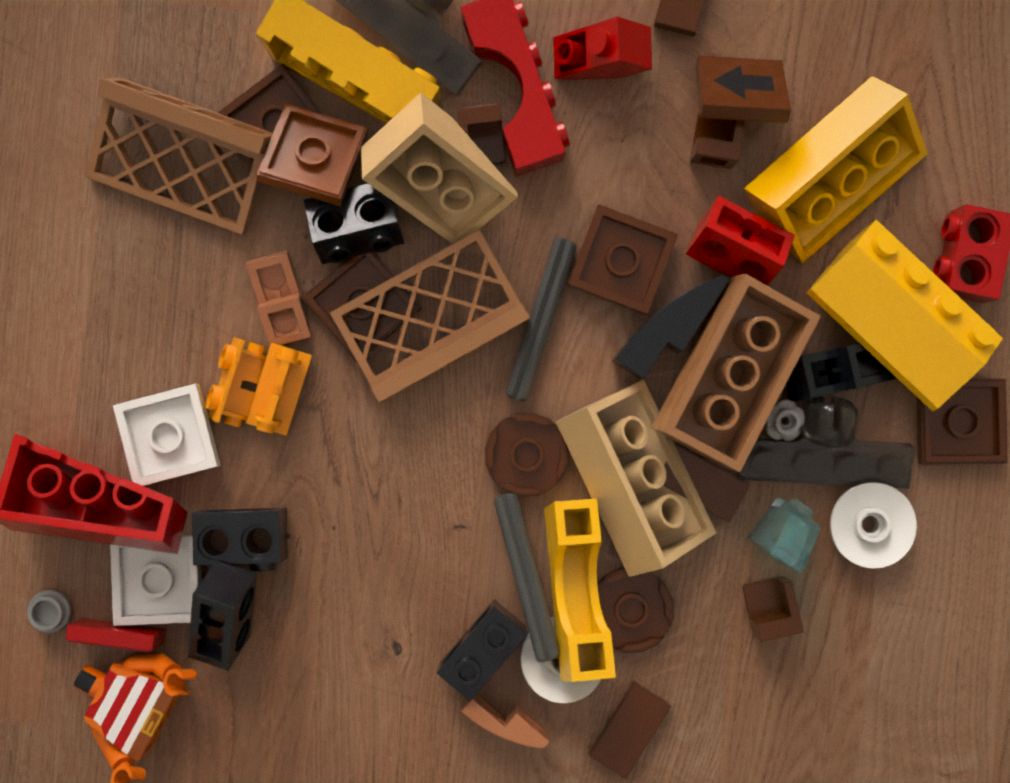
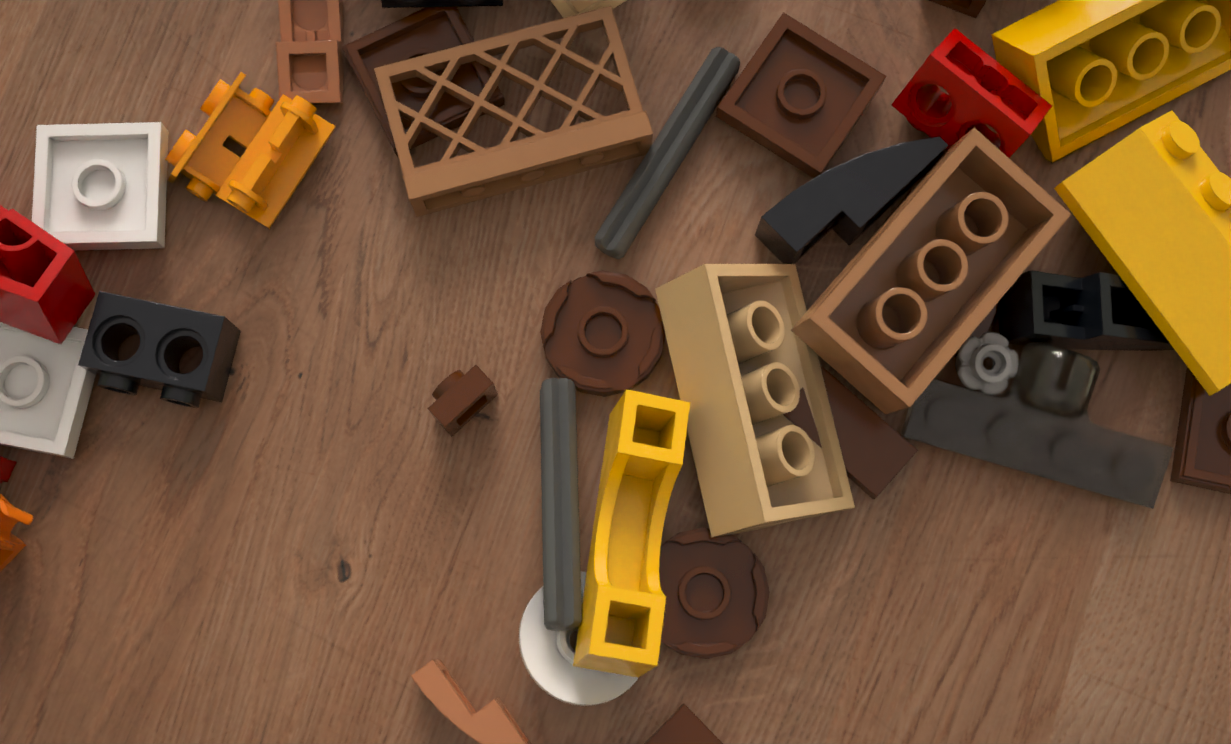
camera: 15 degrees right, 10 degrees down
black brick [188,561,257,671] -> none
black brick [437,599,527,702] -> none
reddish brown panel [742,576,804,642] -> none
clear light blue slope [747,497,821,574] -> none
white dish [830,482,917,569] -> none
none -> reddish brown plate [427,365,498,437]

